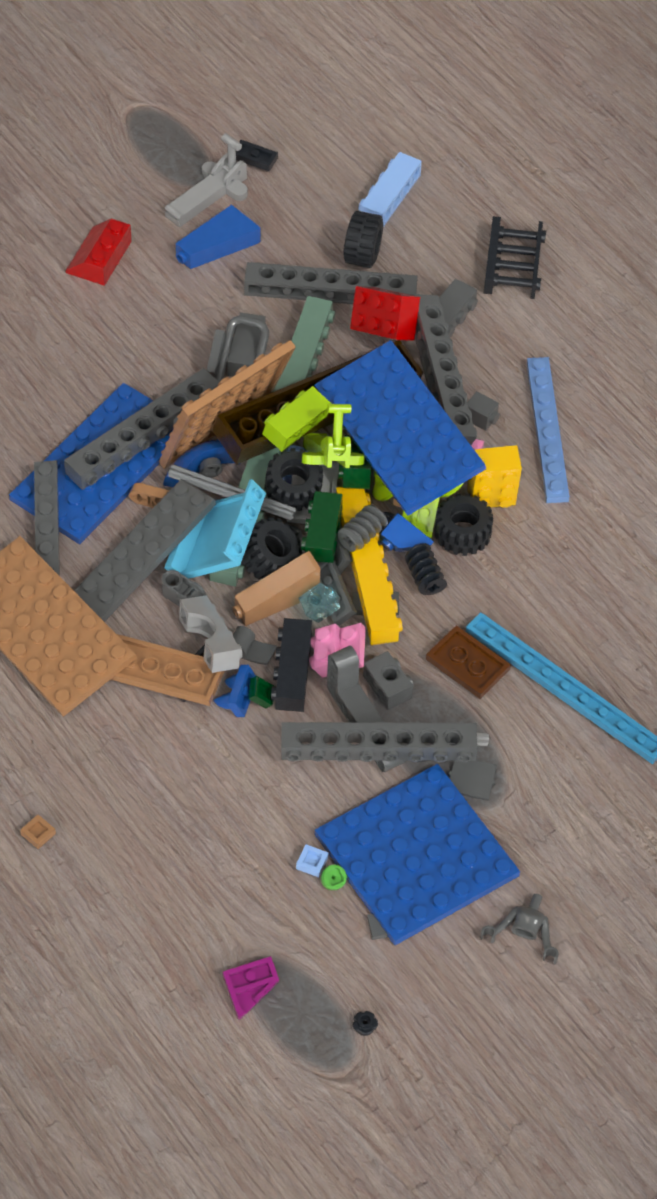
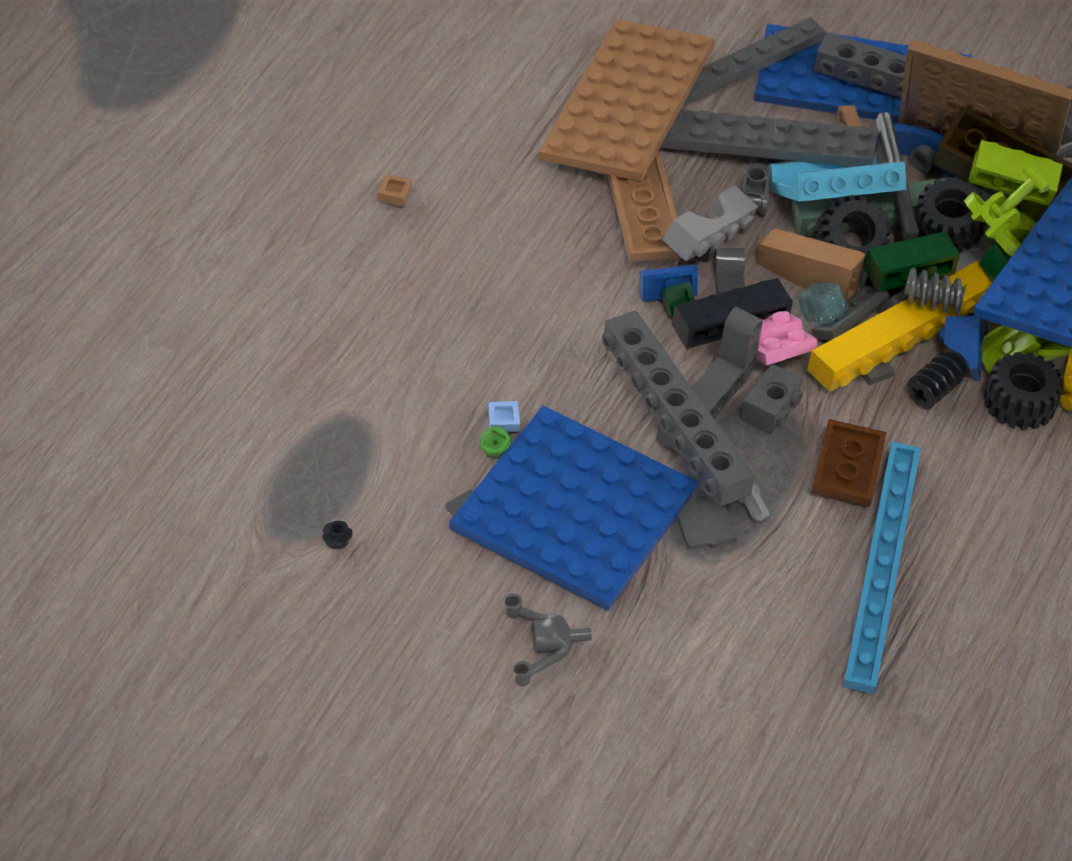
camera: 60 degrees right, 5 degrees down
magenta wing [222,956,279,1020] -> none

